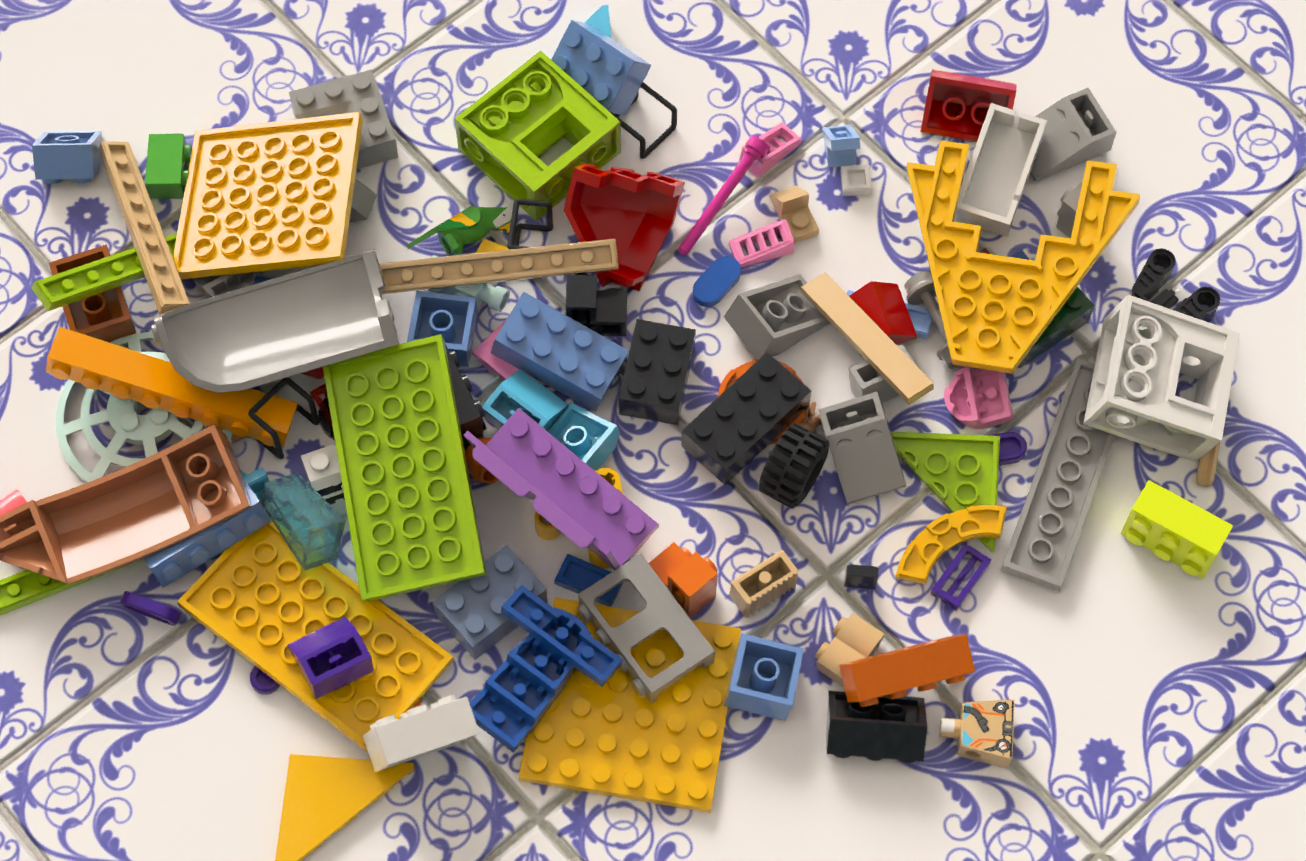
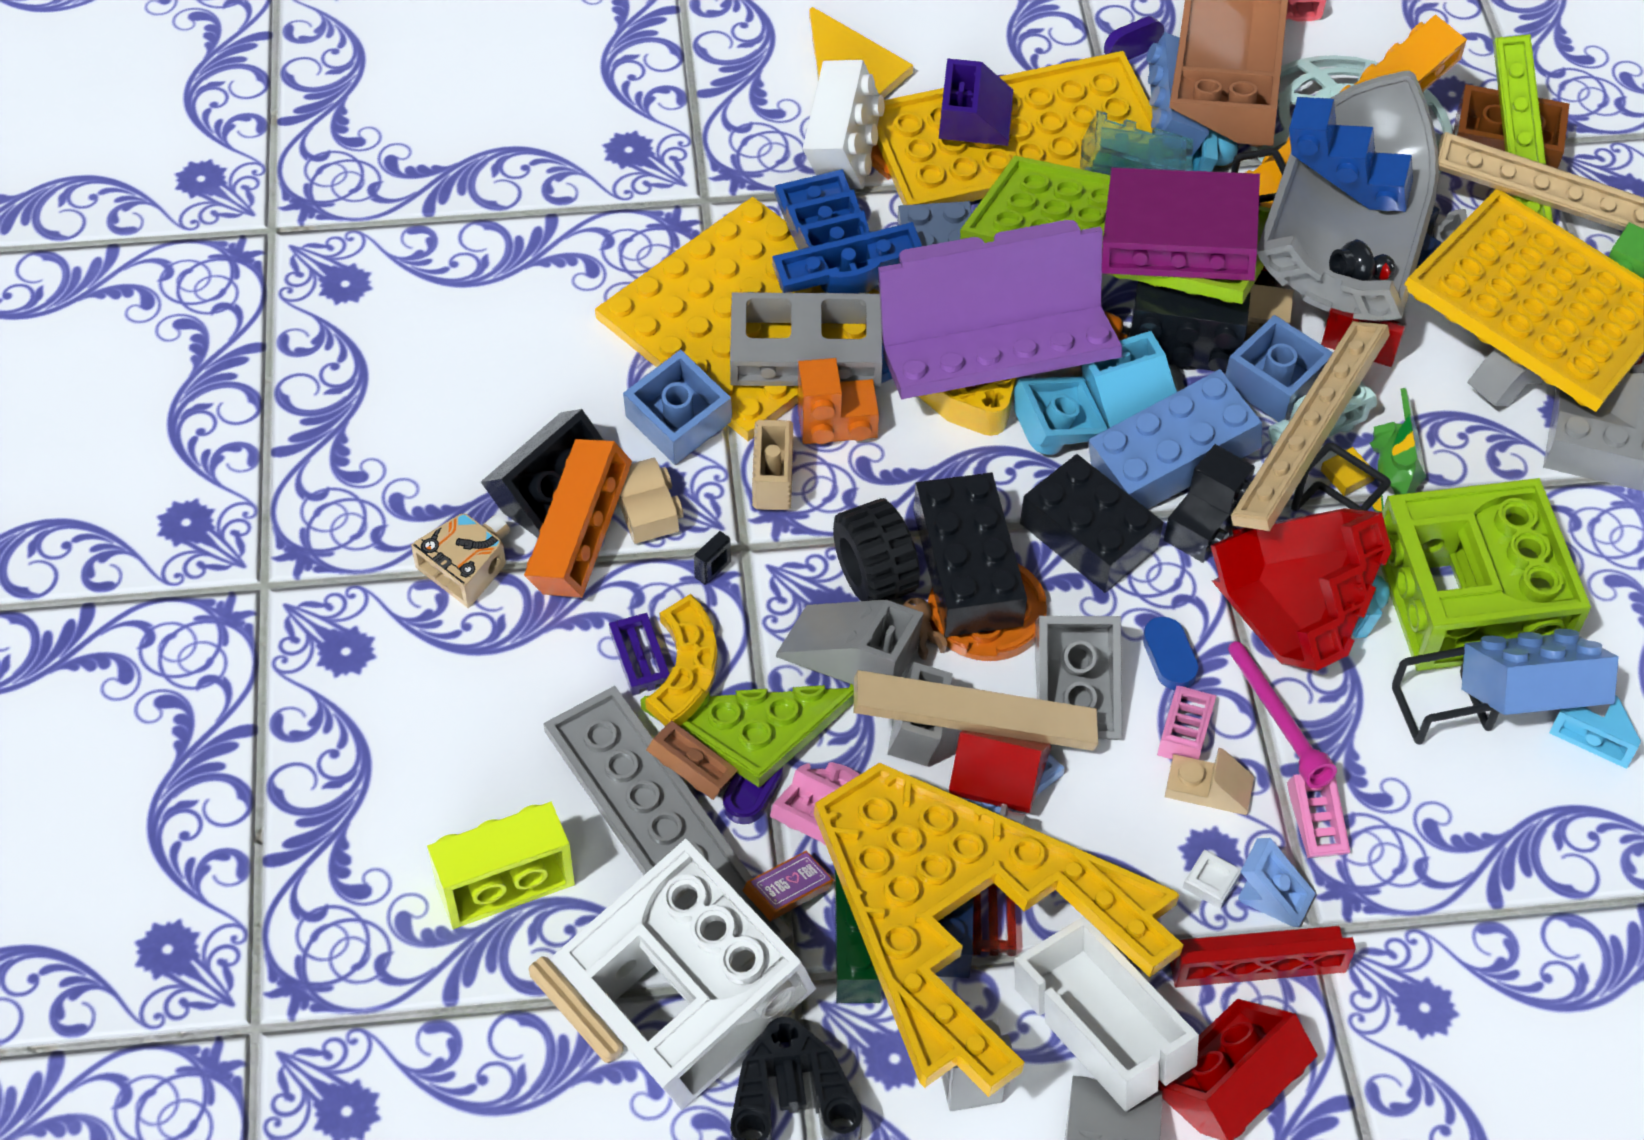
camera: 125 degrees right, 10 degrees down
none -> nougat plate [646,720,738,800]
none -> tile [742,851,834,921]
none -> magenta panel [1102,167,1260,281]
none -> red fence [1170,926,1356,988]
none -> blue brick [1289,97,1413,212]
none -> black animal [1329,239,1395,281]

